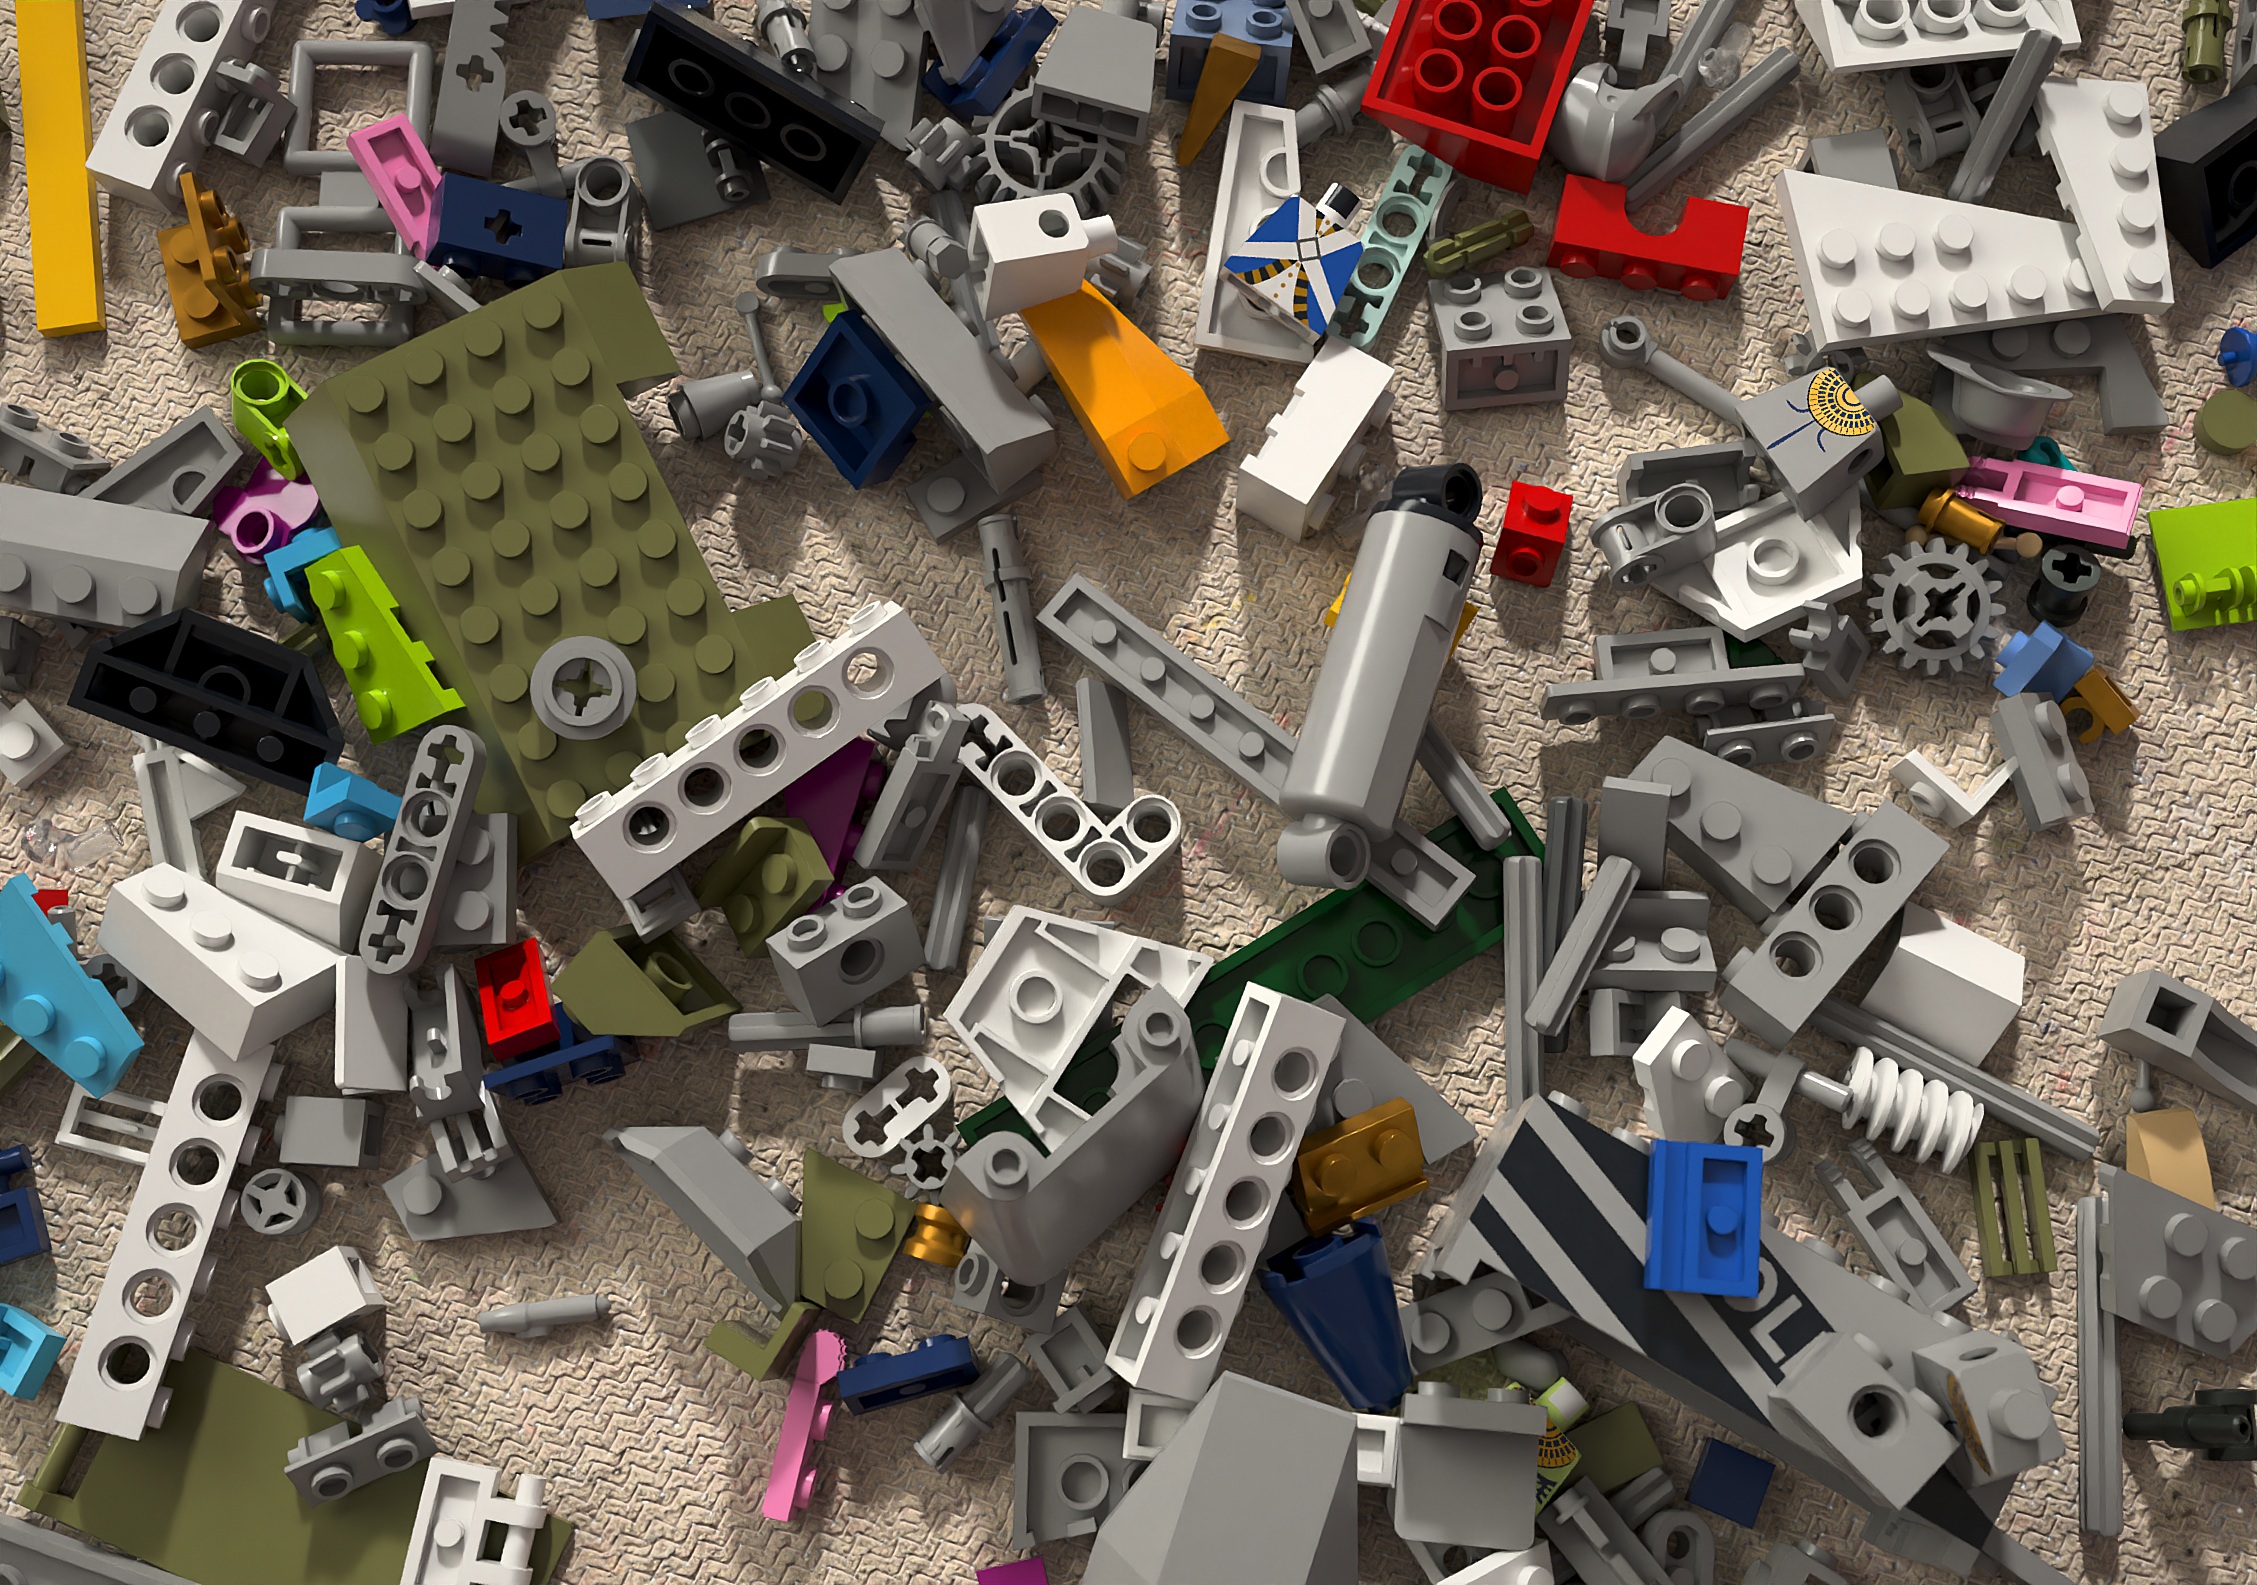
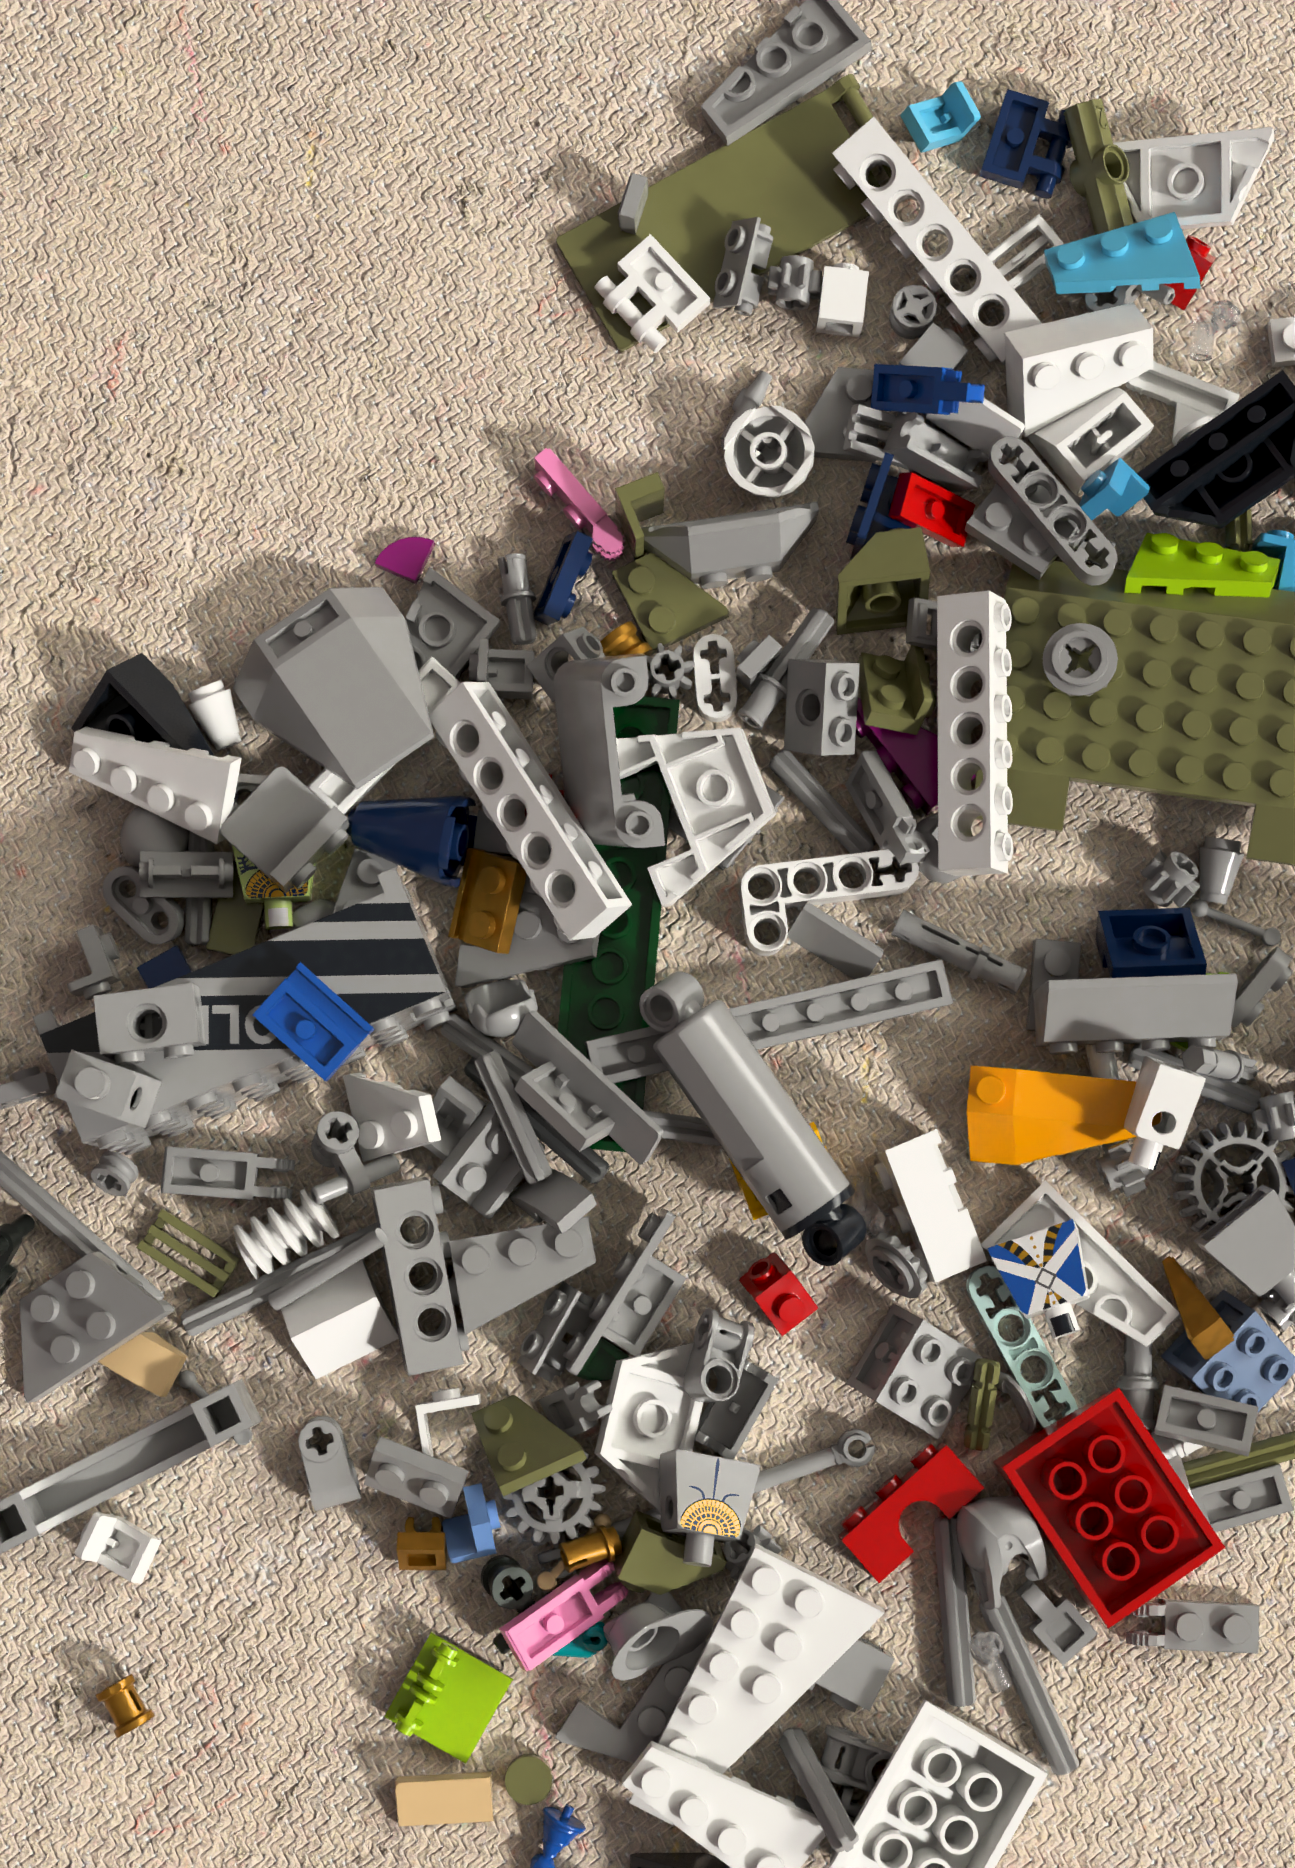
camera: 120 degrees right, 5 degrees up
none -> light grey bar [268,1228,388,1311]
none -> light grey piece [298,1416,362,1511]
none -> light grey hair [464,979,538,1038]
none -> olive wing [471,1395,587,1497]
none -> light grey bracket [512,1010,664,1164]
none -> white cylinder [724,405,815,498]
none -> light grey gear [865,1232,928,1298]
none -> blue hinge [871,364,985,415]

